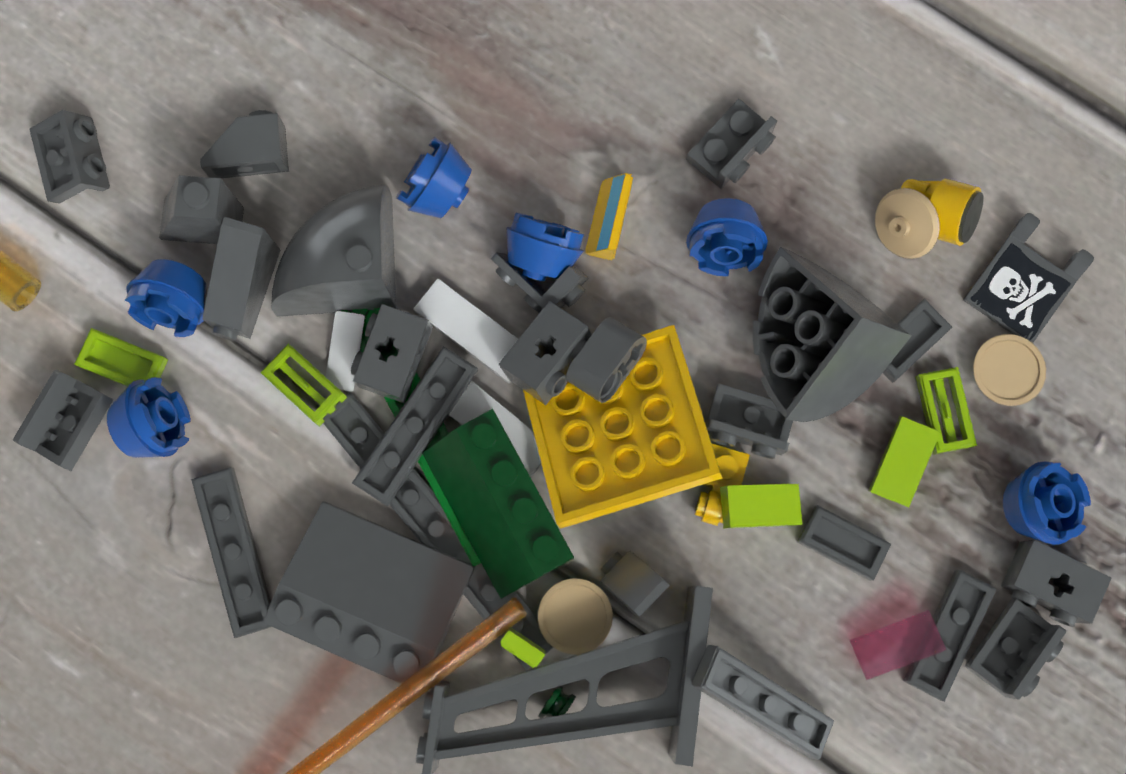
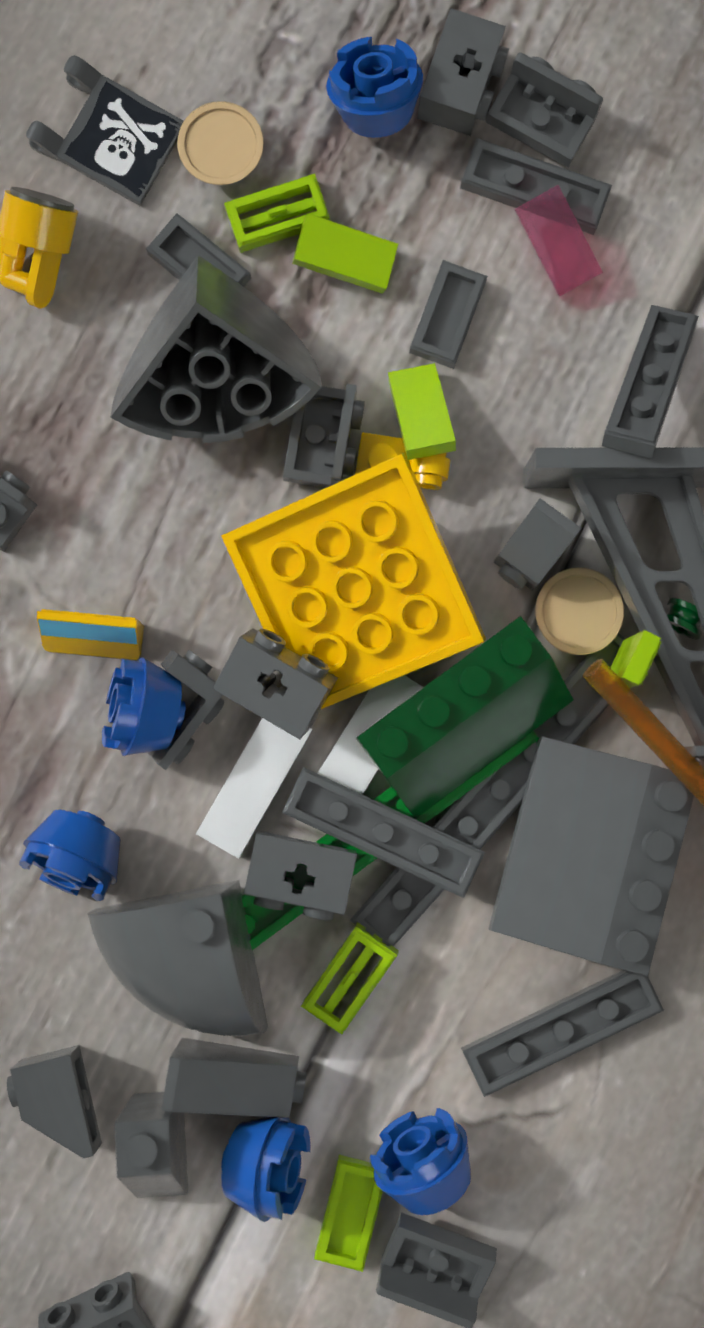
camera: 100 degrees left, 5 degrees up
white sticker [326,311,365,391] -> none
dark grey beam [566,317,647,403] -> none
blue cone [686,198,768,276] -> none
tan piece [875,188,940,259] -> none

